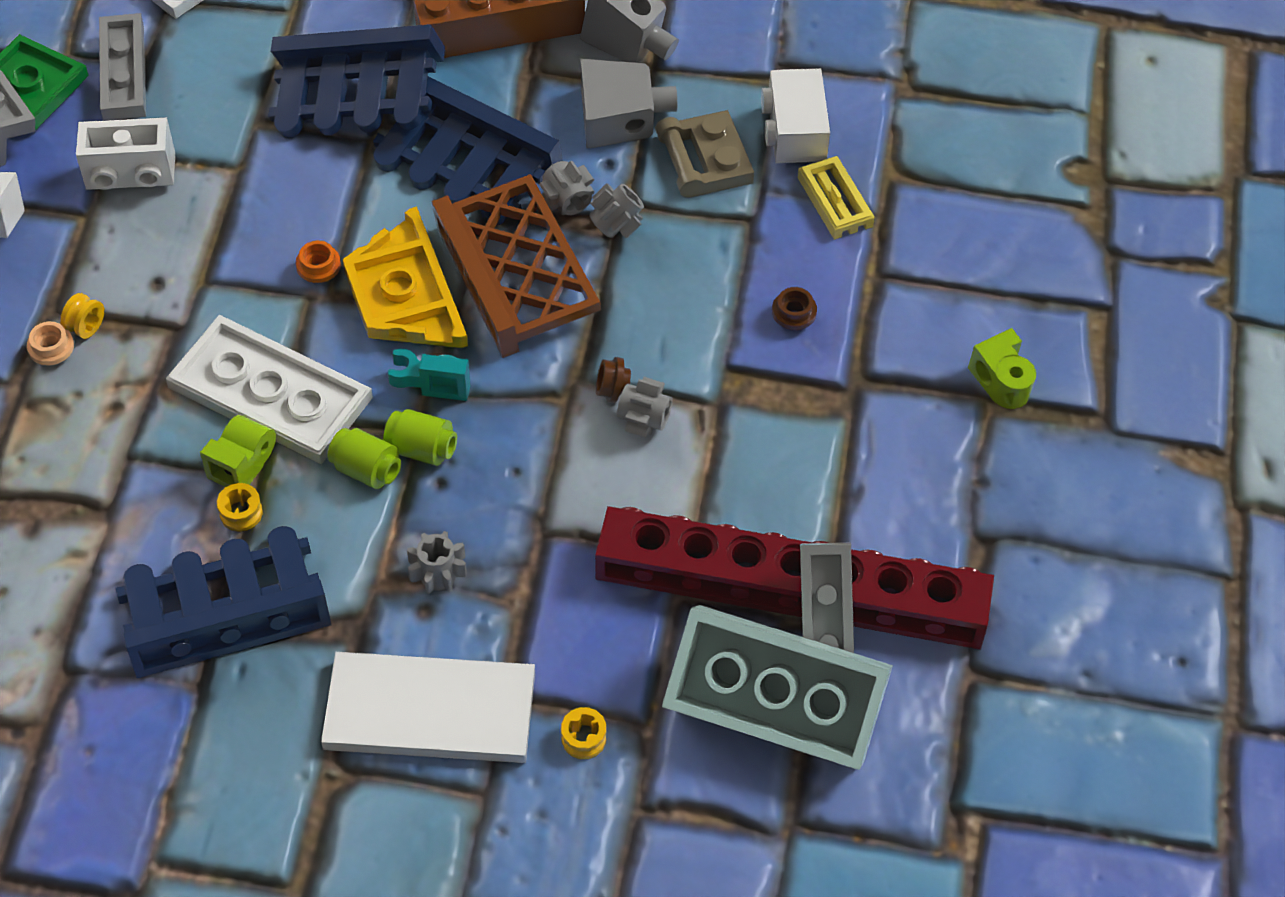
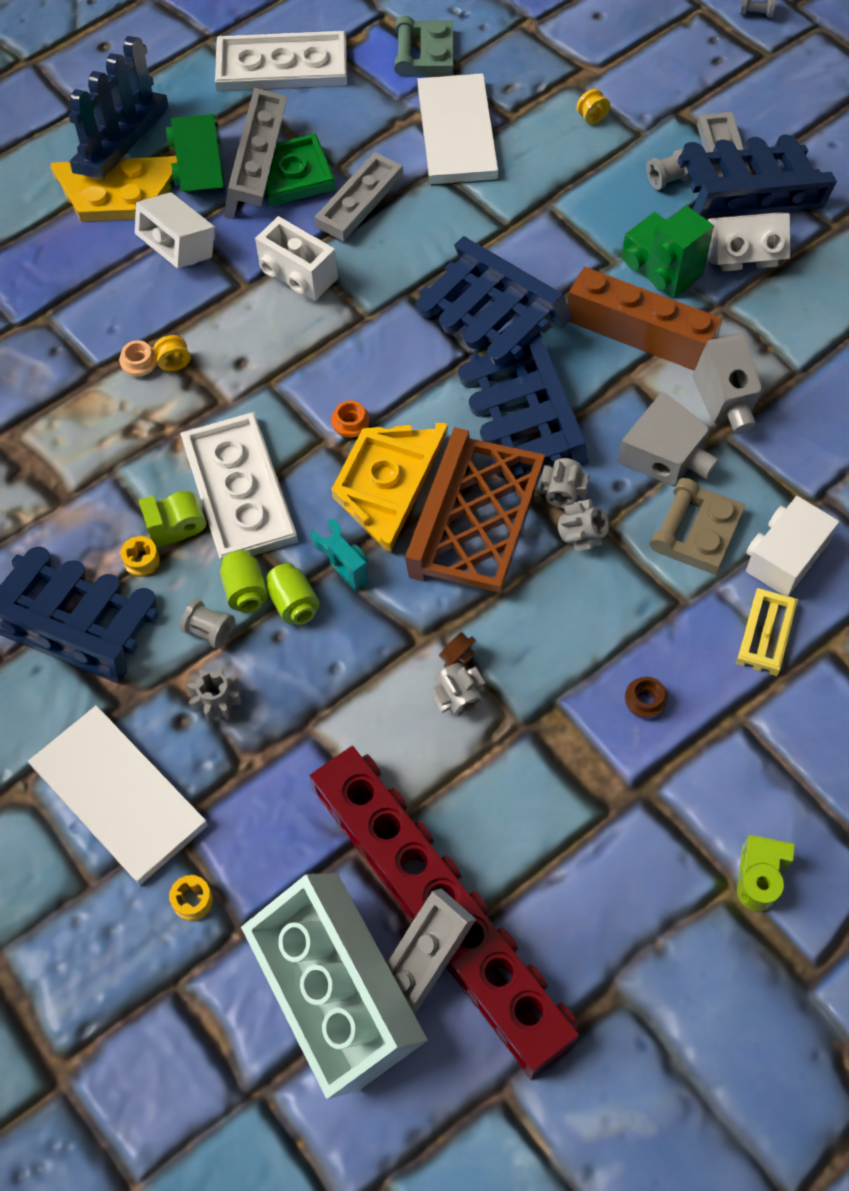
camera: 45 degrees right, 5 degrees up
none -> light grey bush [179,599,235,649]

